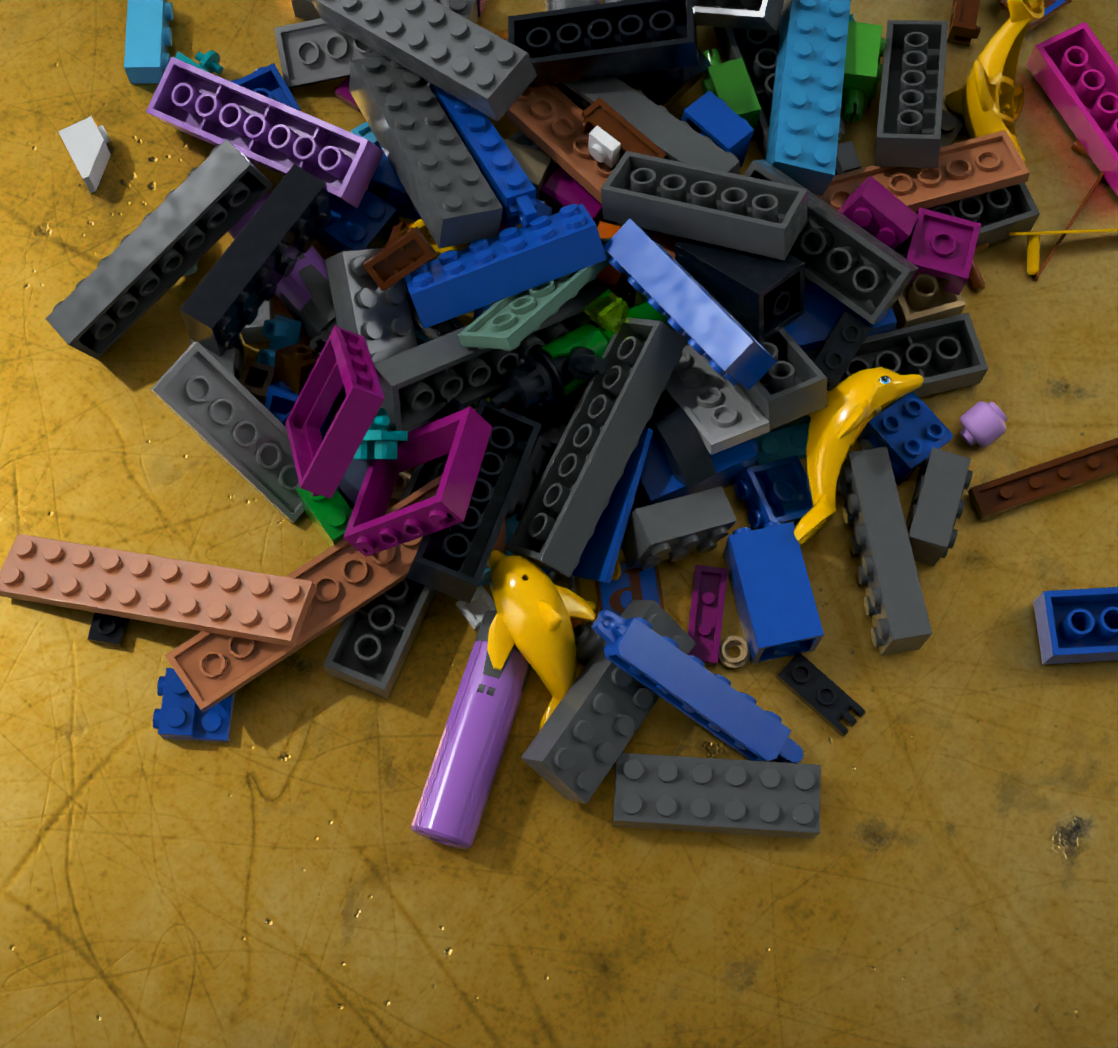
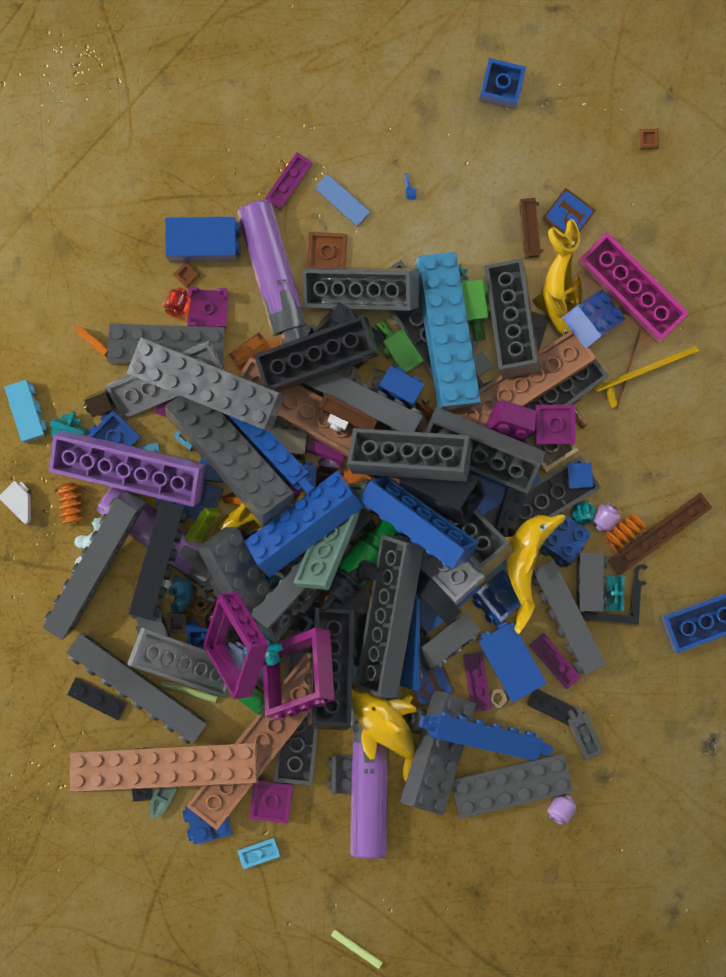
camera: 15 degrees left, 15 degrees up
reddish brown bracket [363,221,436,291] -> none
clear neon green slope [584,289,629,333] -> none
none -> orange piece [56,483,84,523]
none -> dark grey brick [66,633,210,744]
none -> black plate [67,677,128,721]
none -> dark brown brick [84,389,115,418]
none -> sand green plate [150,787,178,819]
none -> yellowish green bar [160,680,218,703]
none -> lime plate [185,508,222,542]
none -> medium azure plate [237,838,280,869]
none -> magenta panel [249,778,293,824]
none -> dark grey bracket [328,754,352,794]
none -> yellowish green bar [331,929,383,969]
none -> magenta plate [529,633,581,689]
none -> lavender head [548,794,577,825]
none -> blue brick [562,289,626,348]
none -> dark grey hinge [567,706,603,760]
none -> blue piece [568,462,593,489]
none -> teal gear [572,501,596,525]
none -> black hinge [582,564,648,627]
none -> teal hips [604,576,624,611]
none -> orange piece [605,513,648,554]

